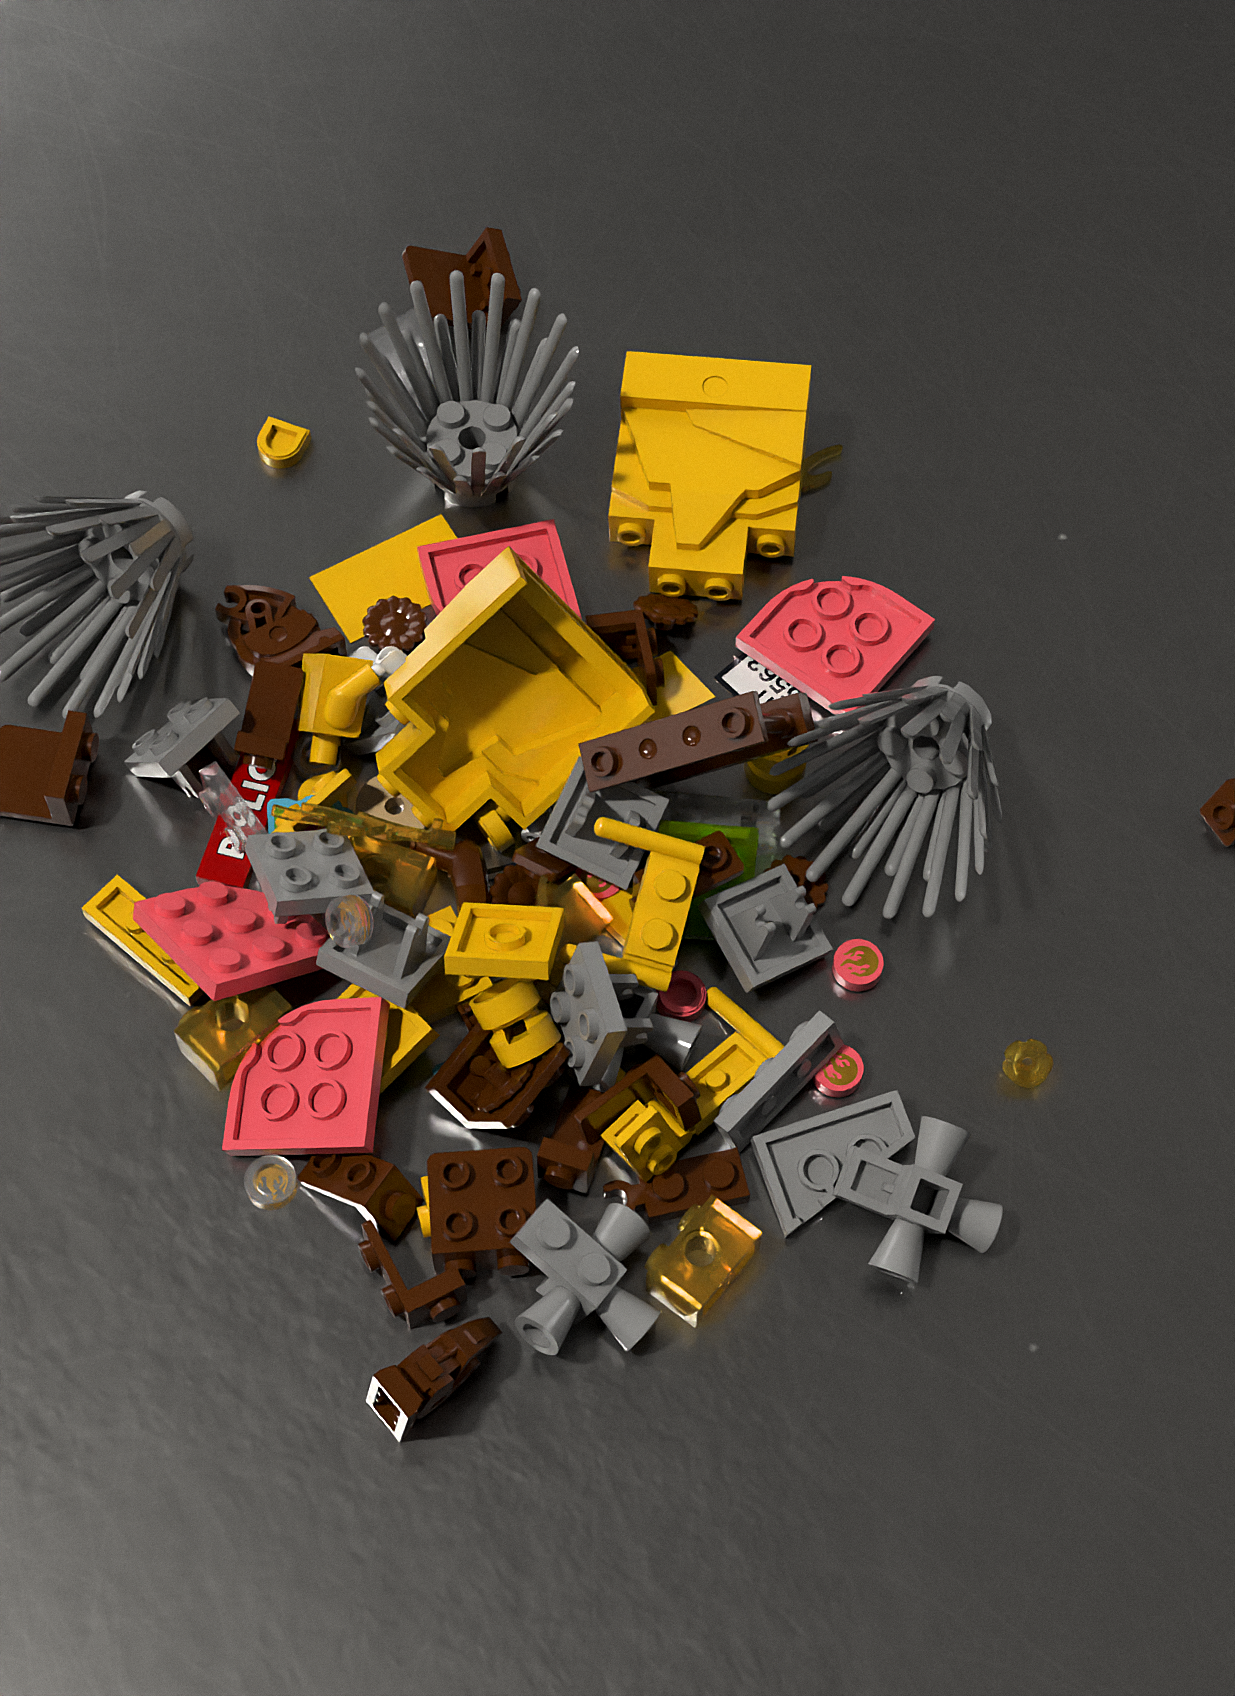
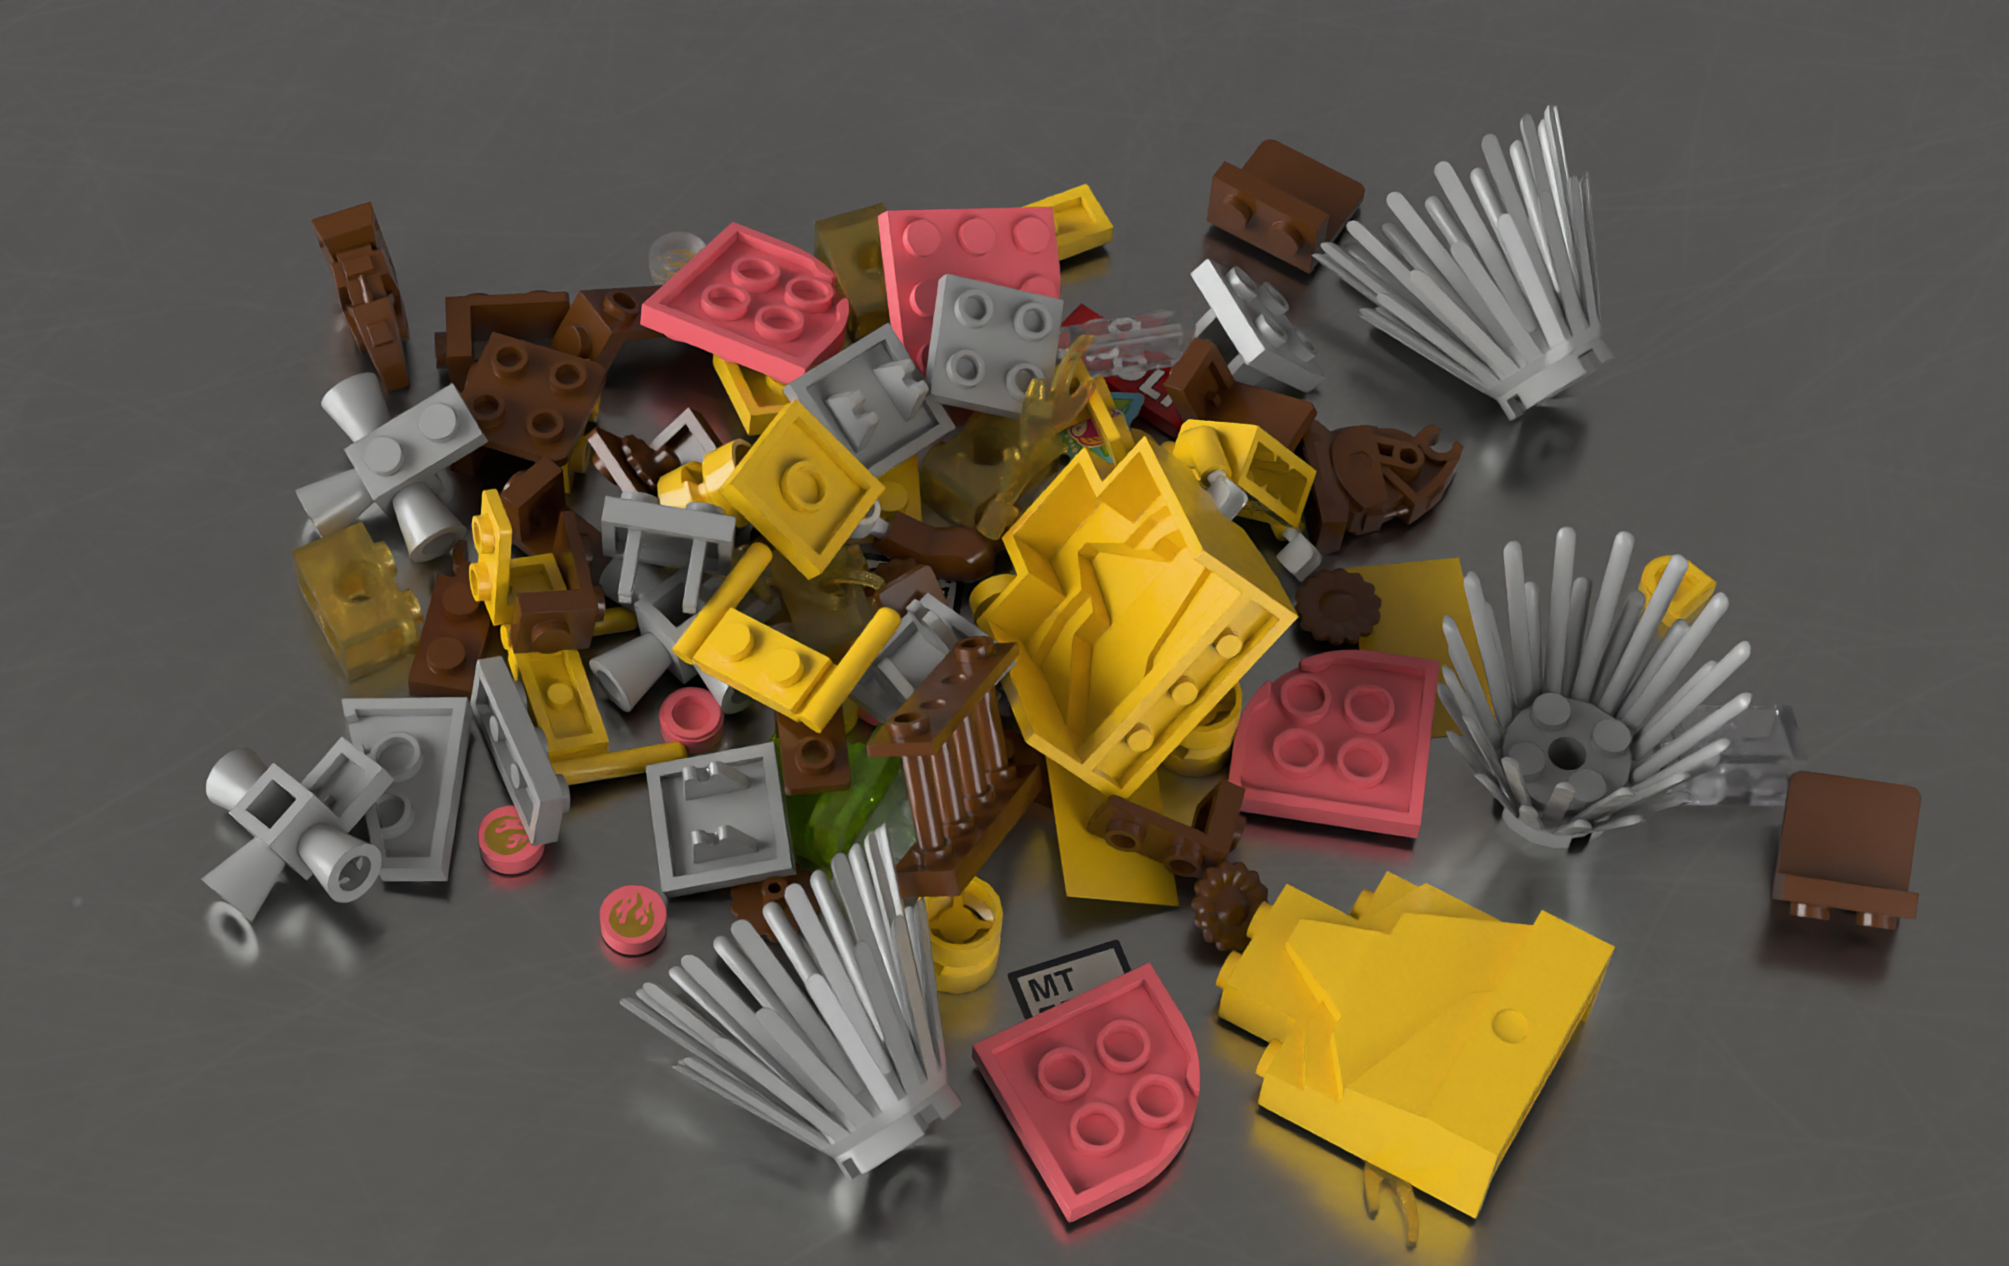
camera: 110 degrees right, 5 degrees down
clear tile [325,894,374,948] -> none
clear yellow plate [1002,1039,1053,1088] -> none

